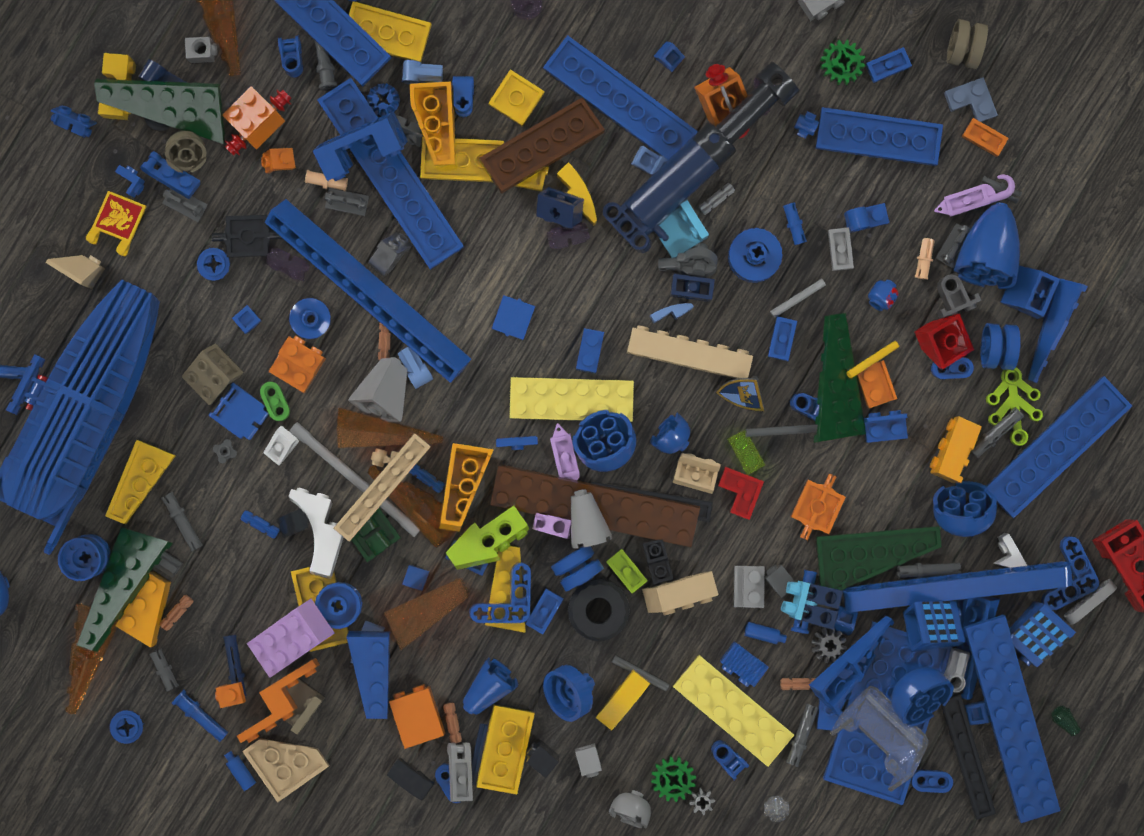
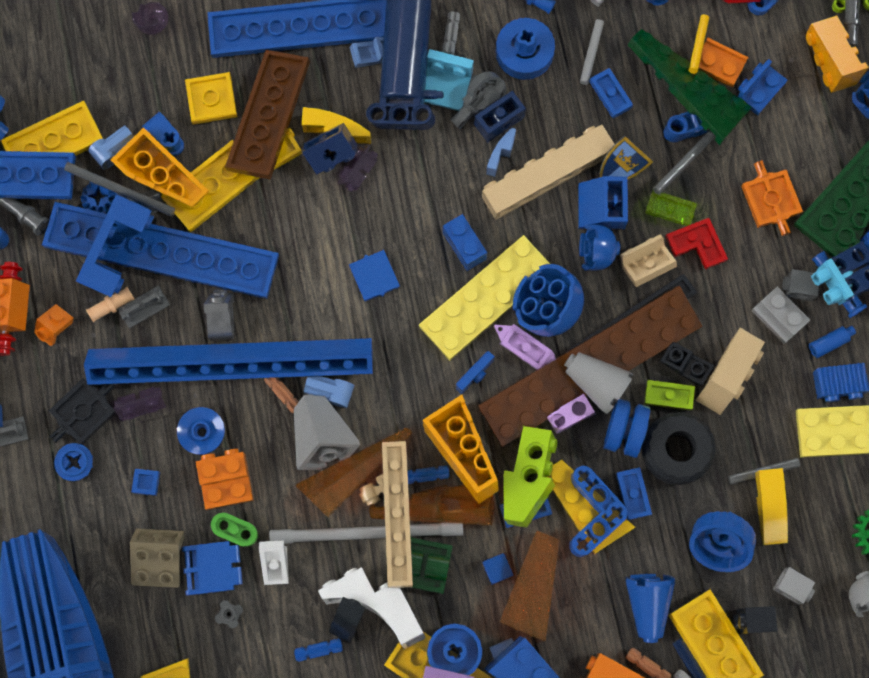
camera: 40 degrees left, 10 degrees down
none -> dark grey piece [64,162,175,217]
none -> blue slope [578,176,628,229]

